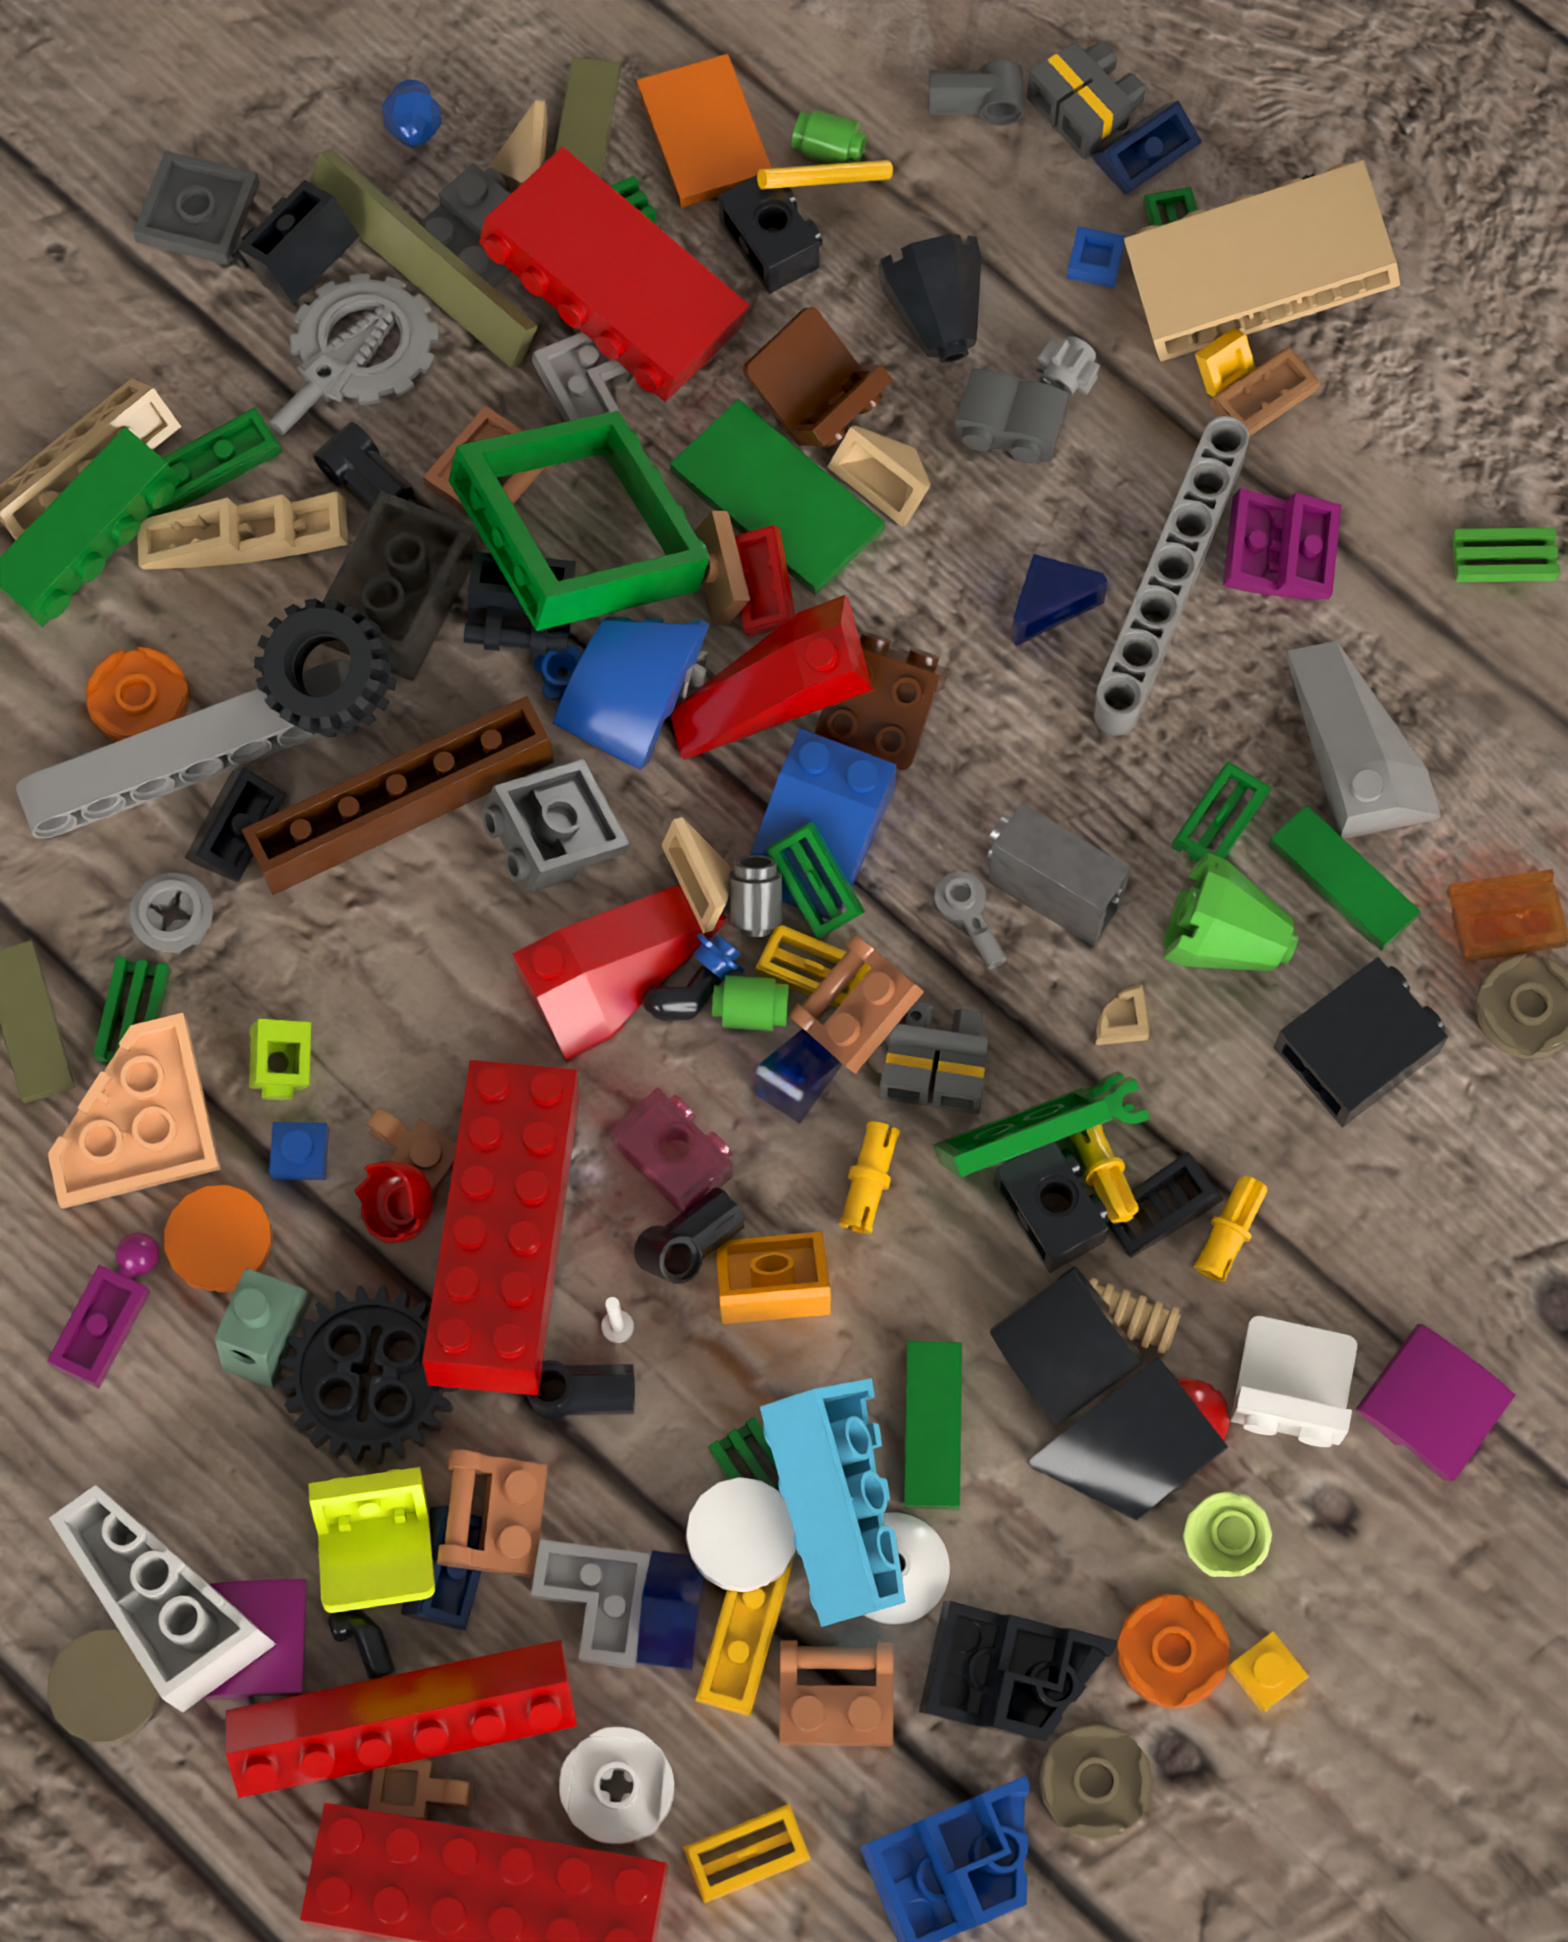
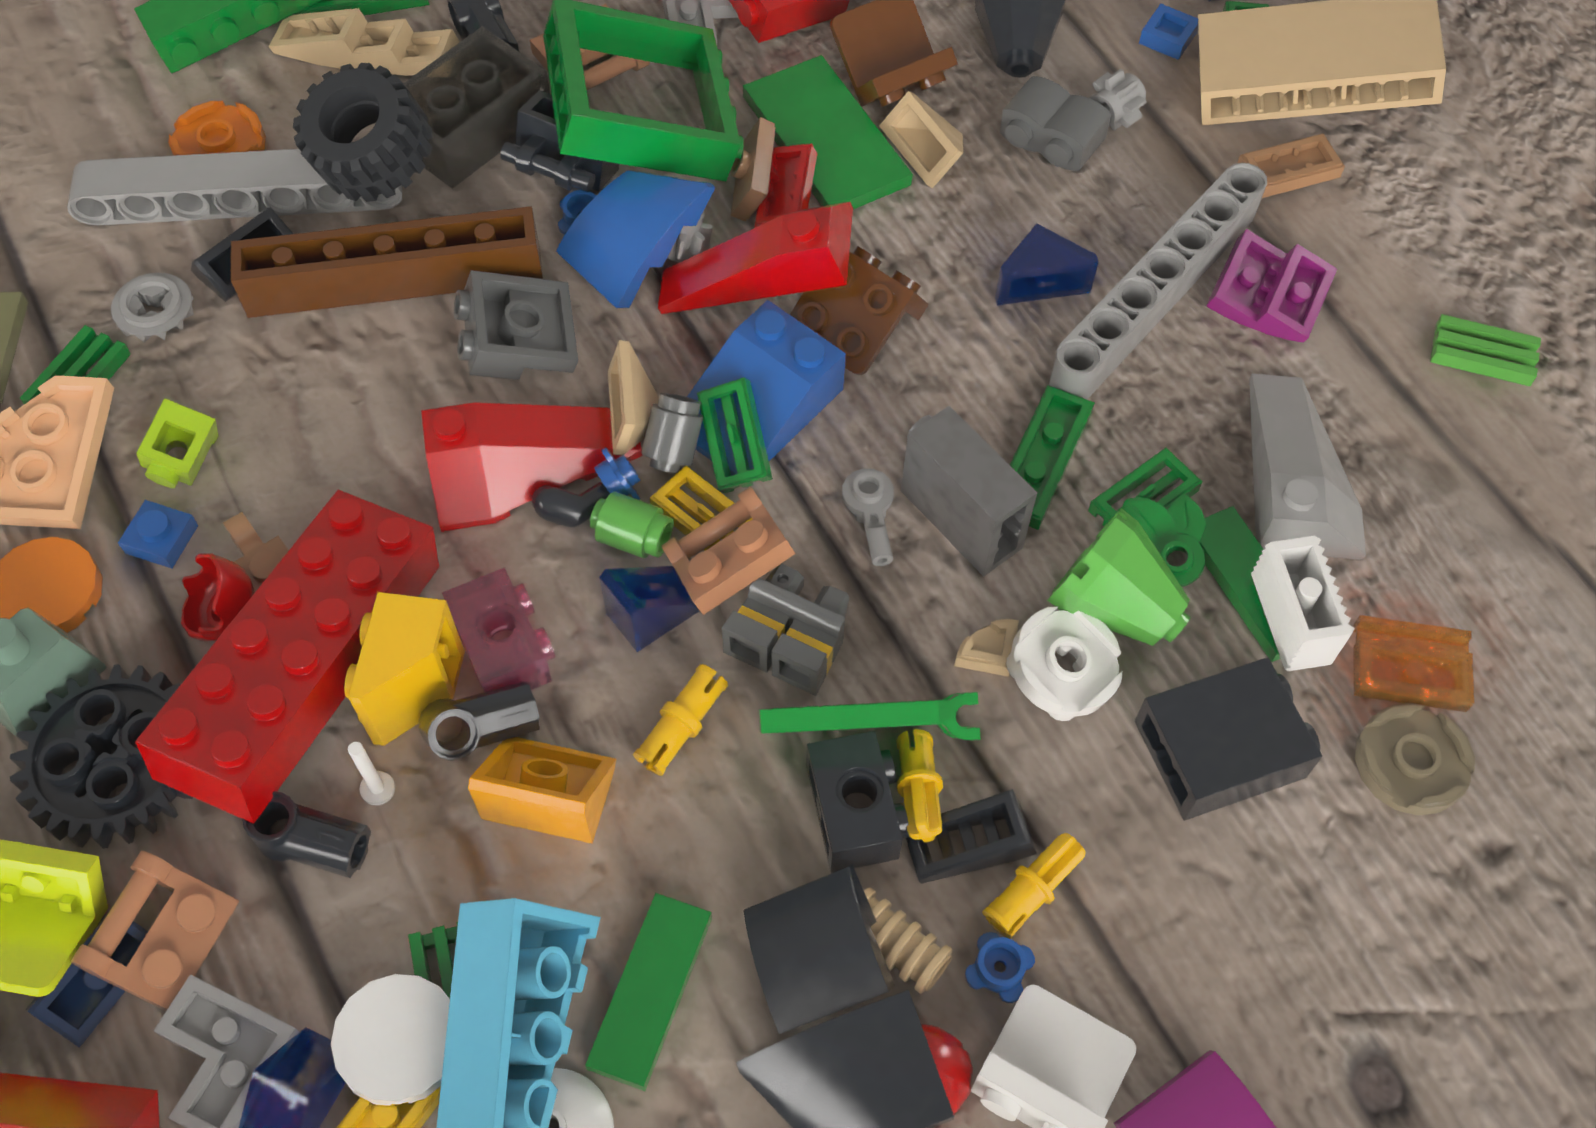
camera: 15 degrees right, 10 degrees down
yellow plate [1195,328,1256,397] -> none
none -> yellow slope [344,592,465,746]
none -> blue plate [965,932,1035,1003]
none -> white plate [1006,606,1123,721]
none -> green tile [1010,385,1095,530]
none -> green plate [1122,494,1206,587]
none -> white brick [1251,535,1355,671]

